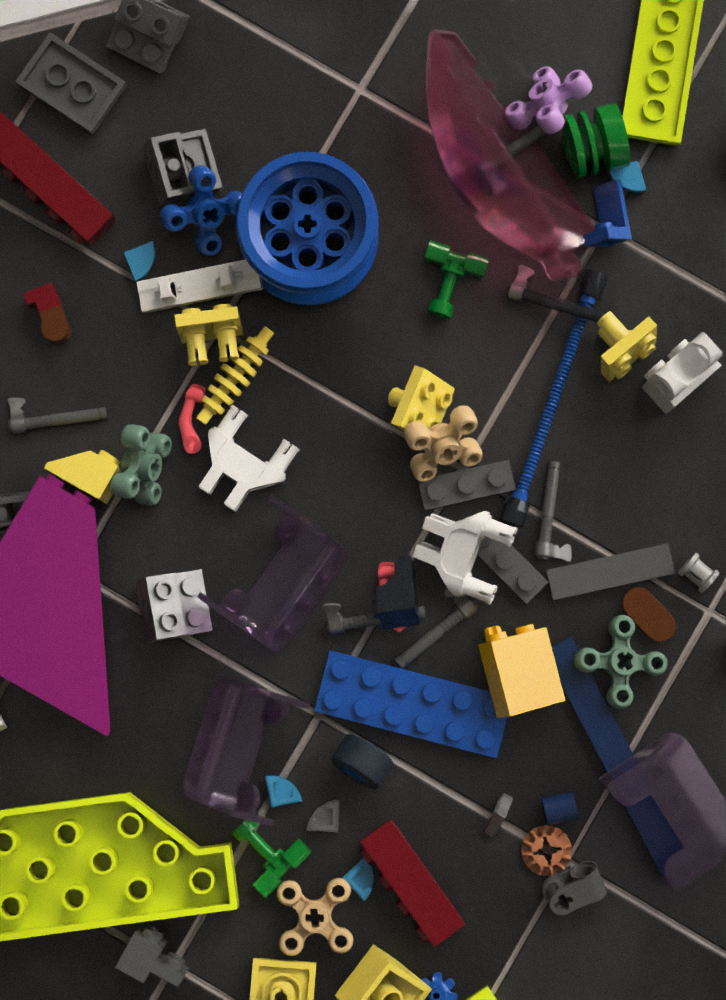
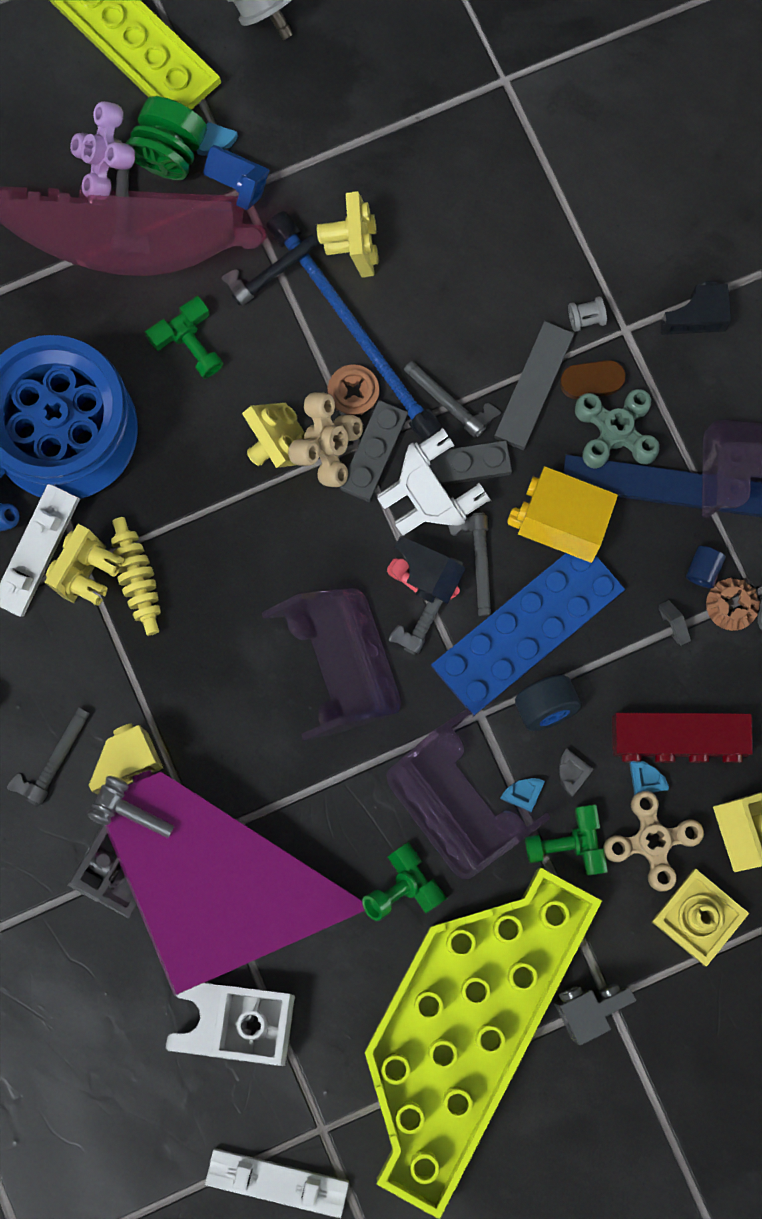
camera: 55 degrees left, 5 degrees down
sand green gear [110,424,172,506] -> none
flat silver brick [136,569,213,643] -> none
coral piece [178,384,206,454] -> none
white connector [198,405,300,512] -> none
white brick [642,332,723,414] -> none
none -> flat silver piece [88,776,174,838]
none -> nougat gear [328,365,379,415]
none -> green bar [362,842,447,921]

